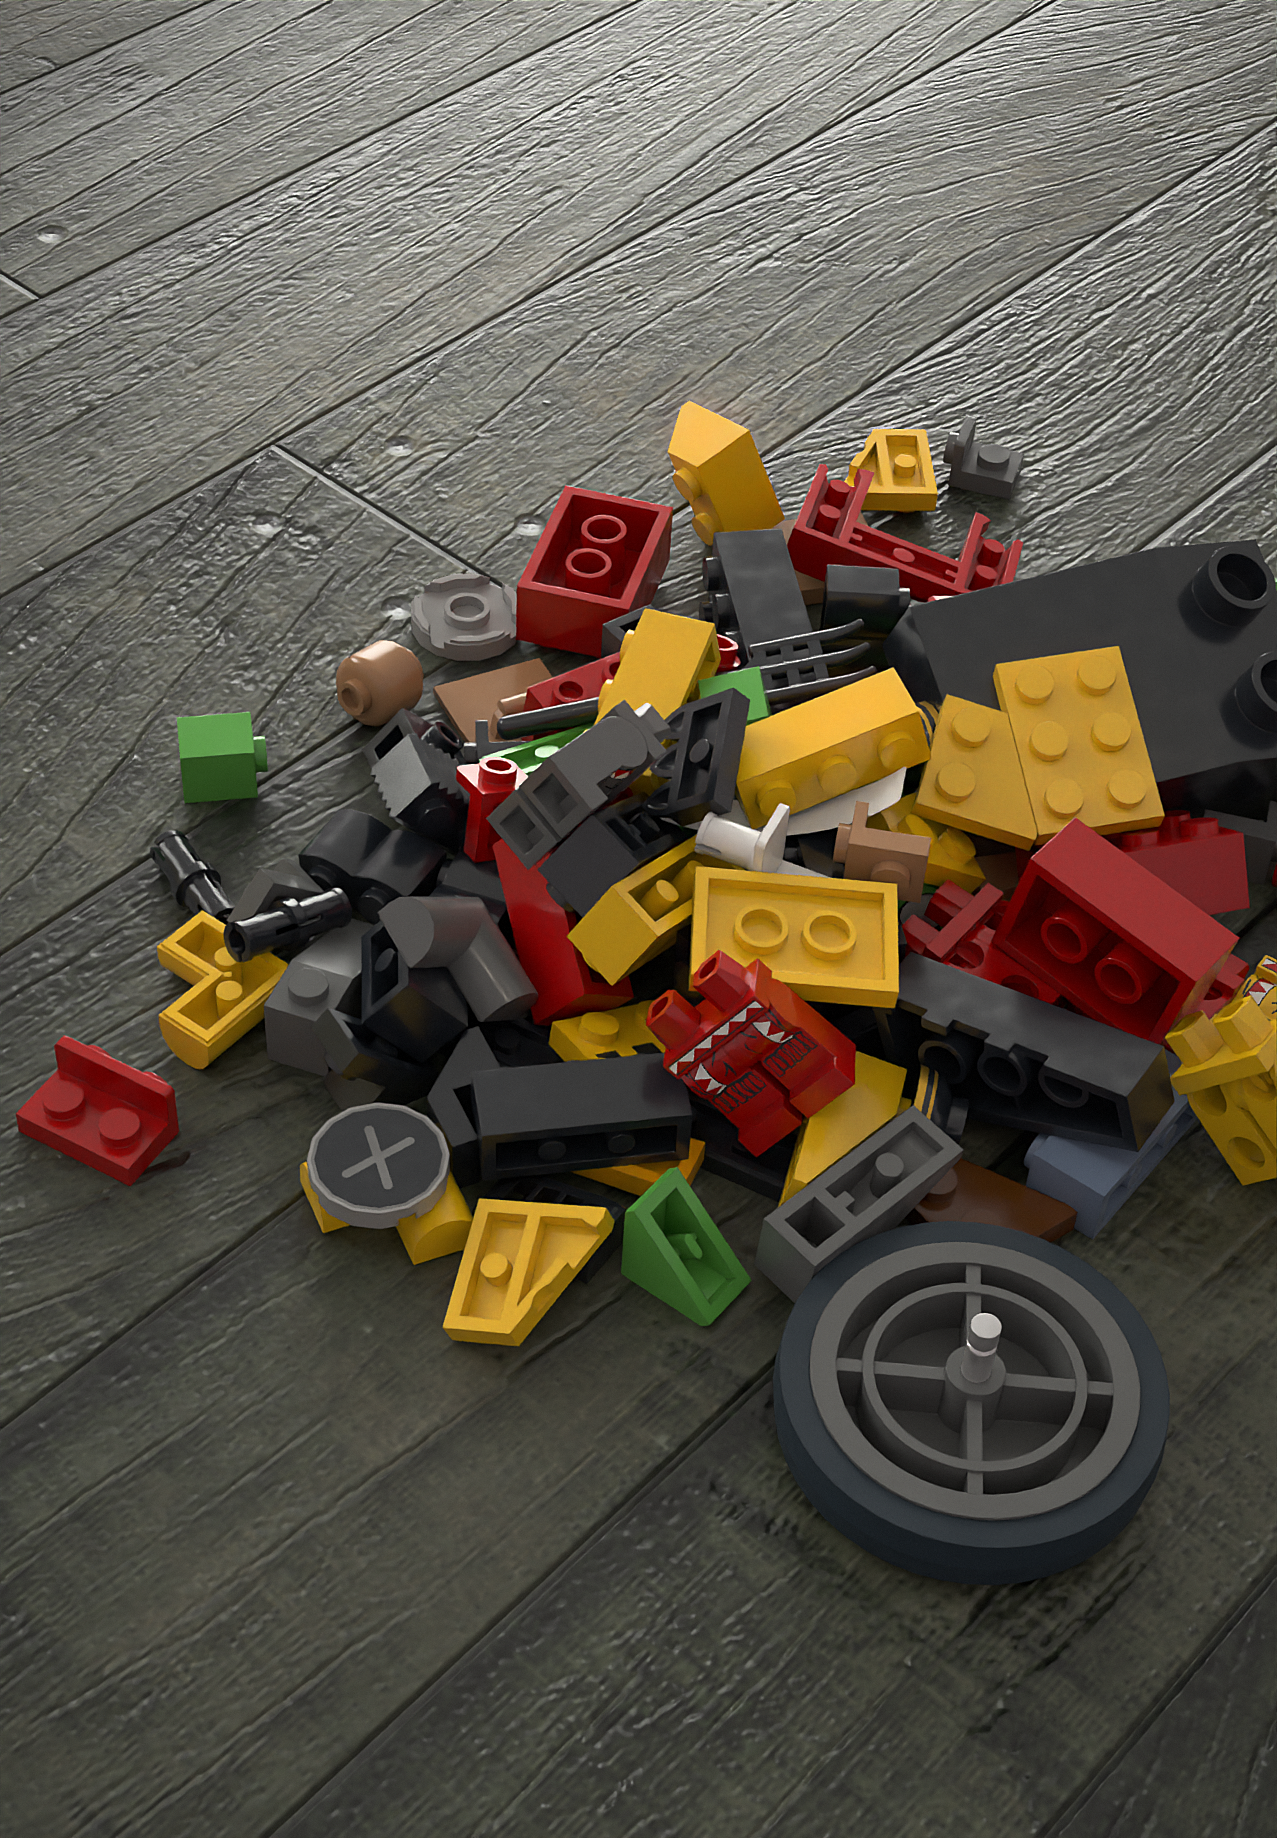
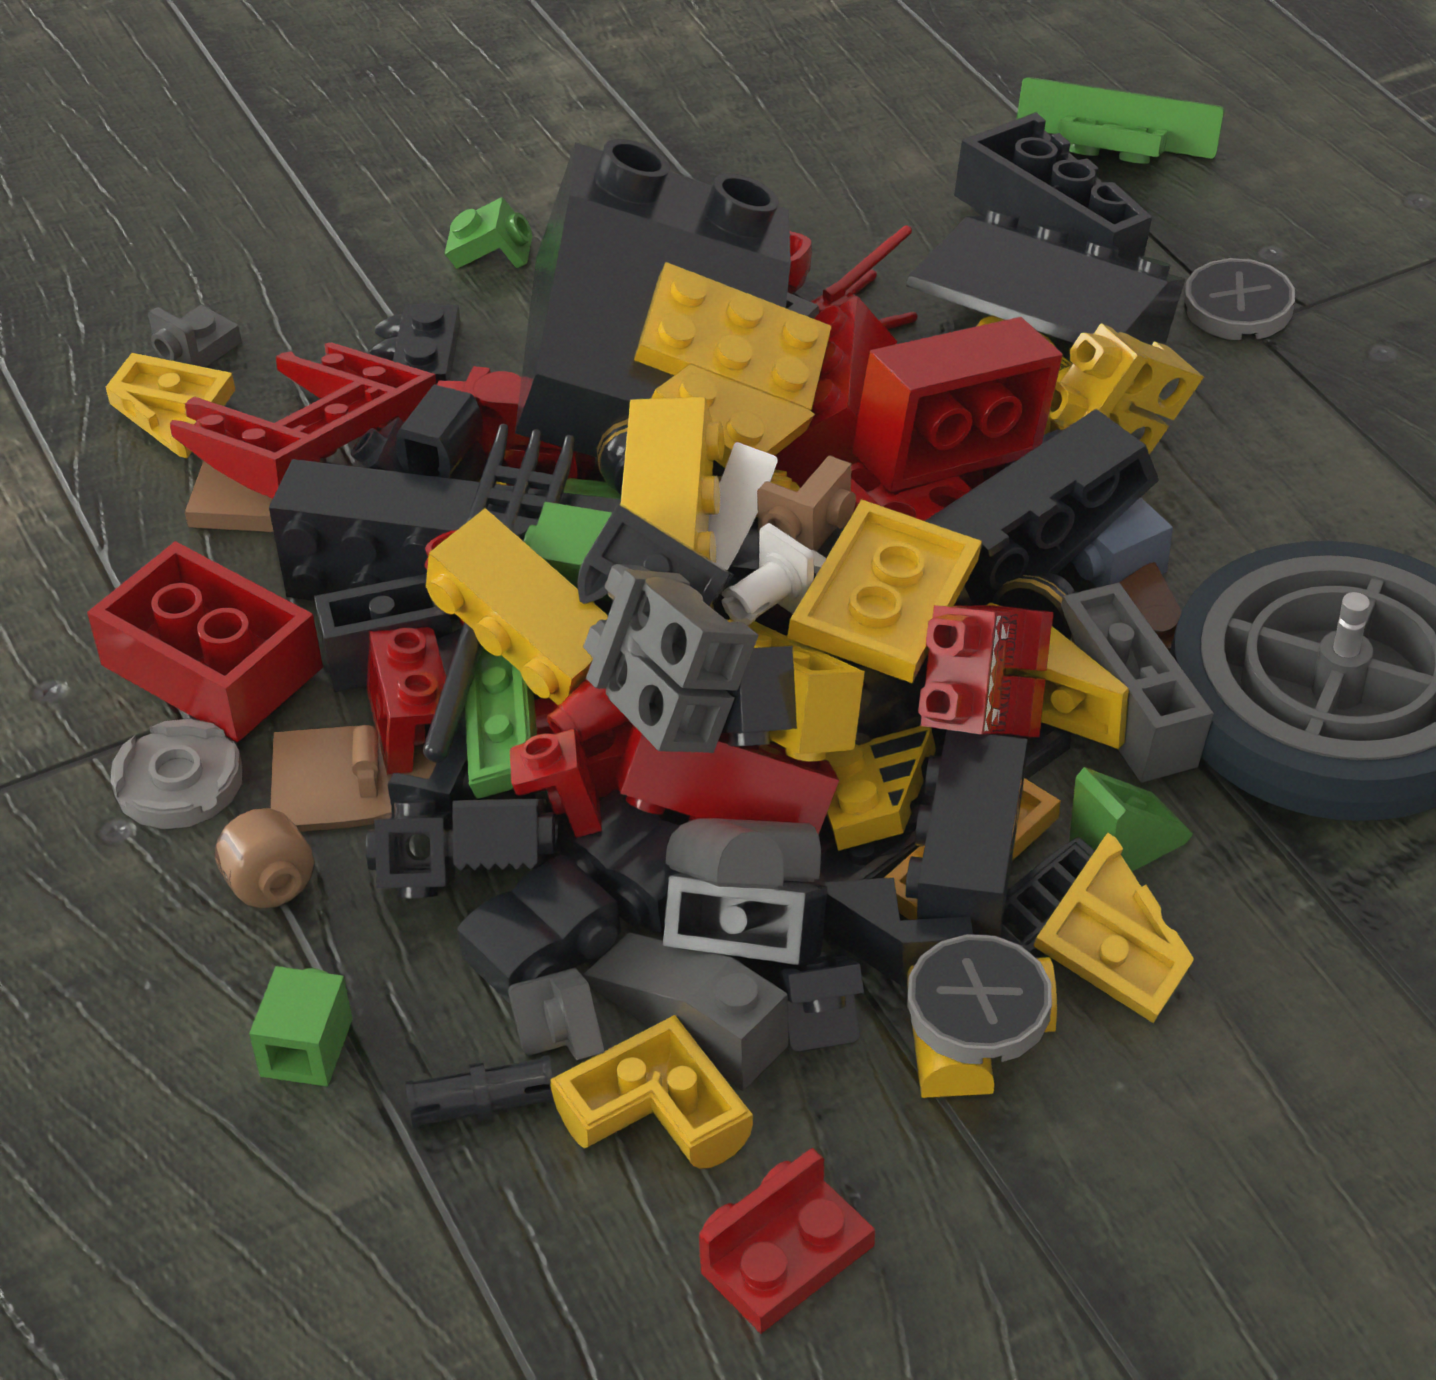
camera: 65 degrees left, 0 degrees up
black pin [223,888,352,963] -> none
yellow slope [667,401,785,546] -> none

